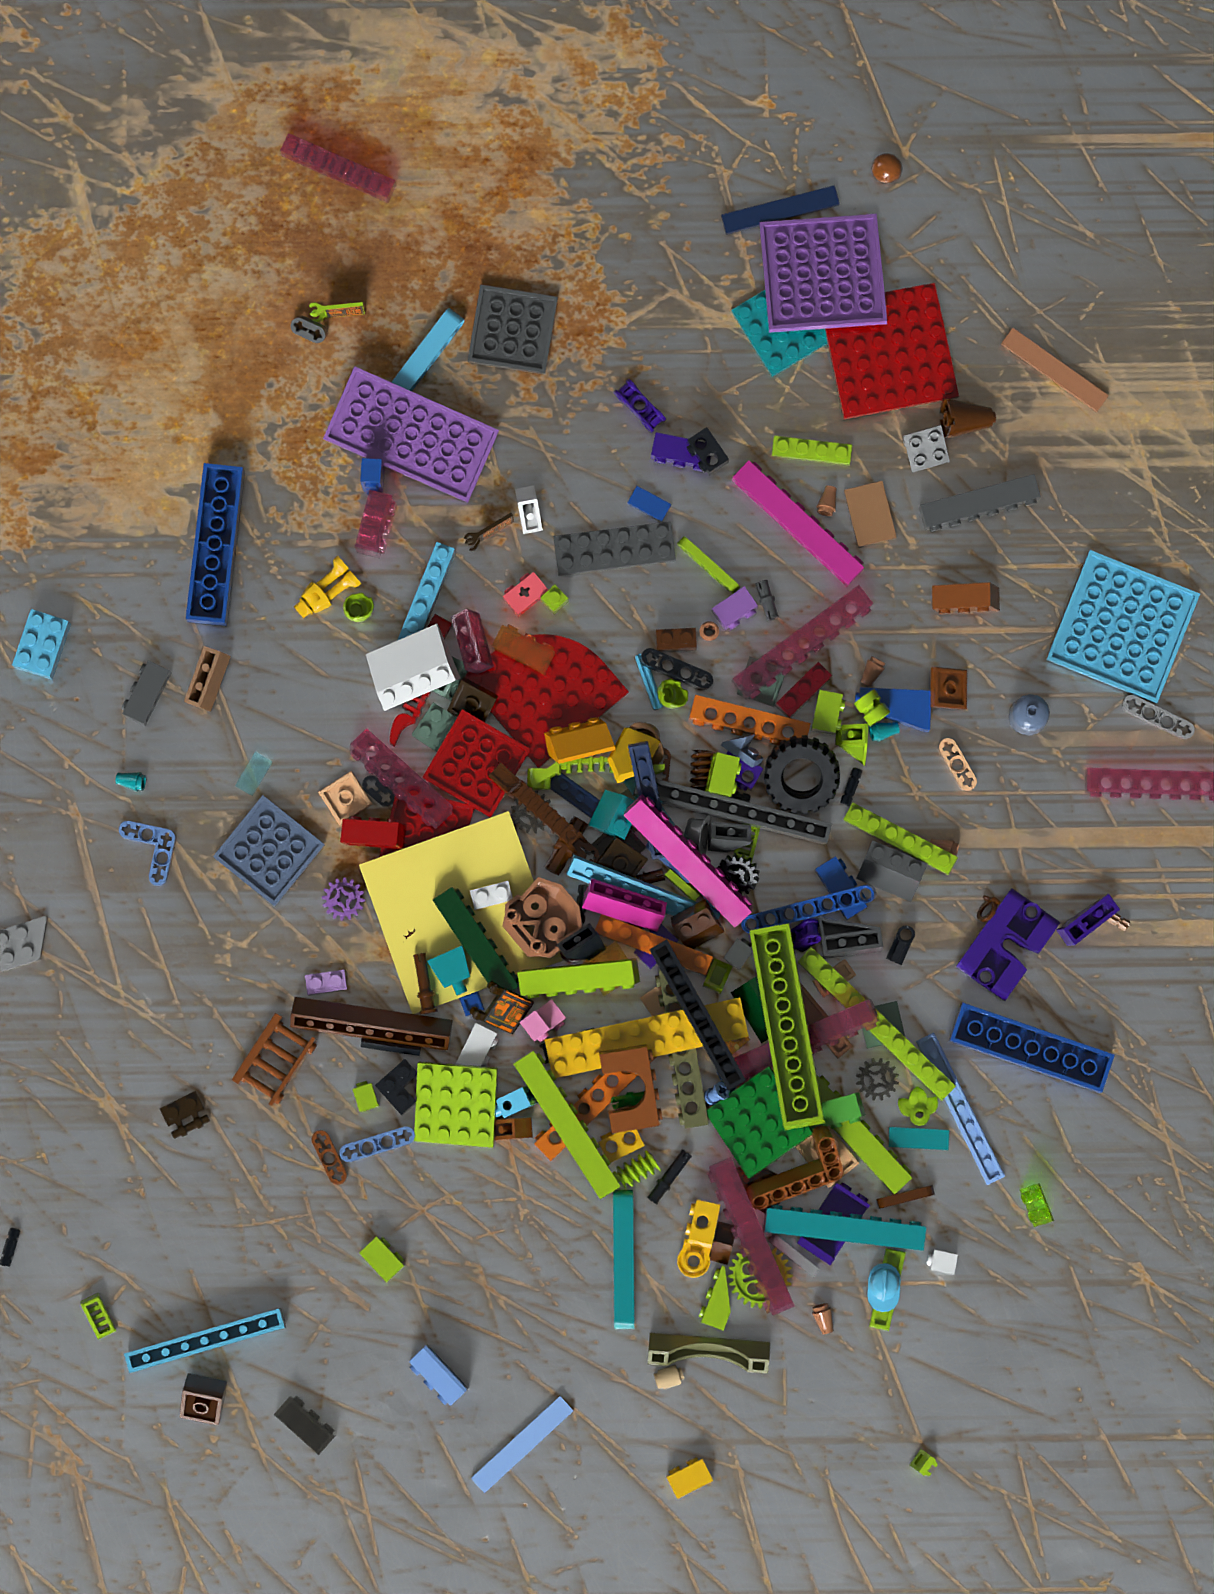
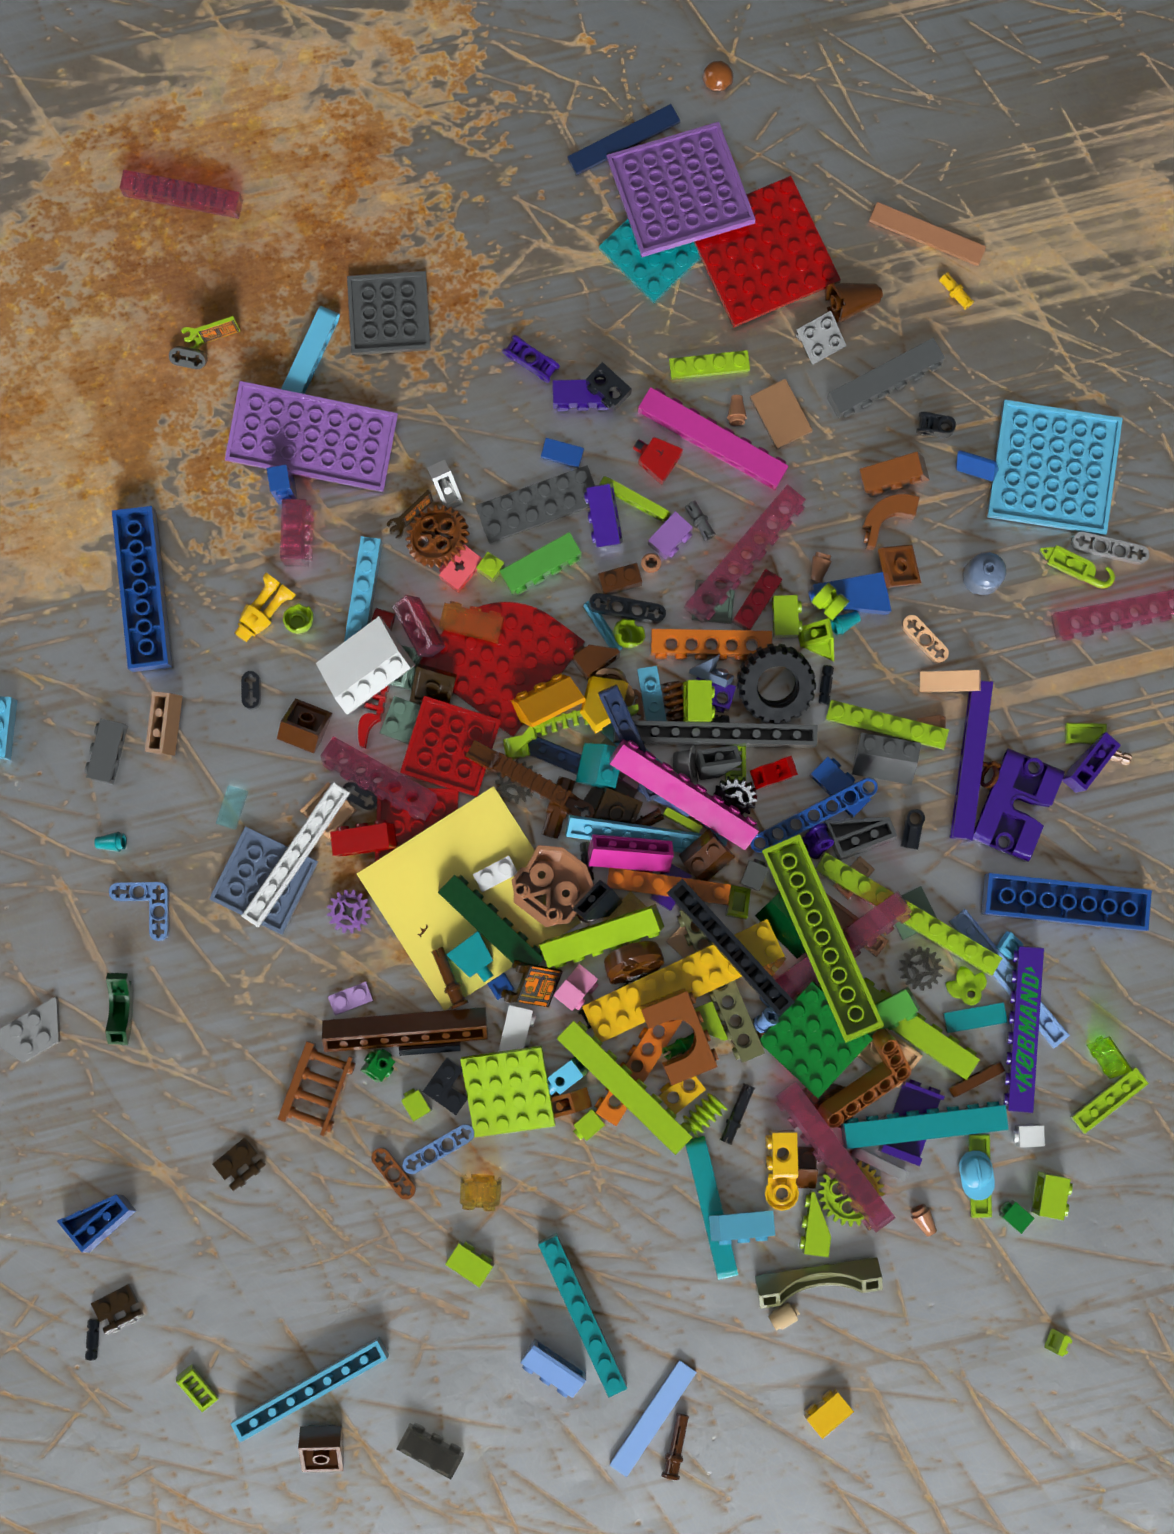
camera: 15 degrees left, 0 degrees up
none -> blue wedge [57,1194,136,1253]
none -> dark brown plate [91,1284,144,1335]
none -> dark green arch [105,973,133,1045]
none -> black beam [241,671,261,710]
none -> white tile [242,781,350,928]
none -> reddish brown slope [277,698,332,753]
none -> green brick [360,1049,396,1082]
none -> dark orange gear [405,505,470,568]
none -> clear yellow brick [459,1174,502,1212]
none -> bright green brick [500,532,581,595]
none -> teal brick [538,1233,627,1398]
none -> reddish brown slope [573,644,620,681]
none -> lime brick [573,1108,605,1141]
none -> dark purple brick [584,483,623,547]
none -> reddish brown piece [604,941,665,984]
none -> red torso [633,437,683,485]
none -> medium azure plate [637,666,667,721]
none -> reddish brown pin [661,1413,689,1480]
none -> lime slope [694,1001,728,1041]
none -> medium azure brick [709,1211,776,1245]
none -> red brick [750,755,798,790]
none -> dark orange arch [862,494,920,551]
none -> black piece [916,412,956,438]
none -> light nougat tile [920,670,981,693]
none -> yellow pin [939,272,974,310]
none -> dark purple tile [950,681,994,842]
none -> blue slope [957,450,999,481]
none -> medium azure plate [996,931,1024,960]
none -> green brick [999,1200,1035,1234]
none -> dark purple brick [1003,946,1044,1113]
none -> lime brick [1031,1171,1073,1220]
none -> lime plate [1039,545,1115,589]
none -> lime tile [1065,723,1107,744]
none -> lime plate [1071,1067,1149,1134]

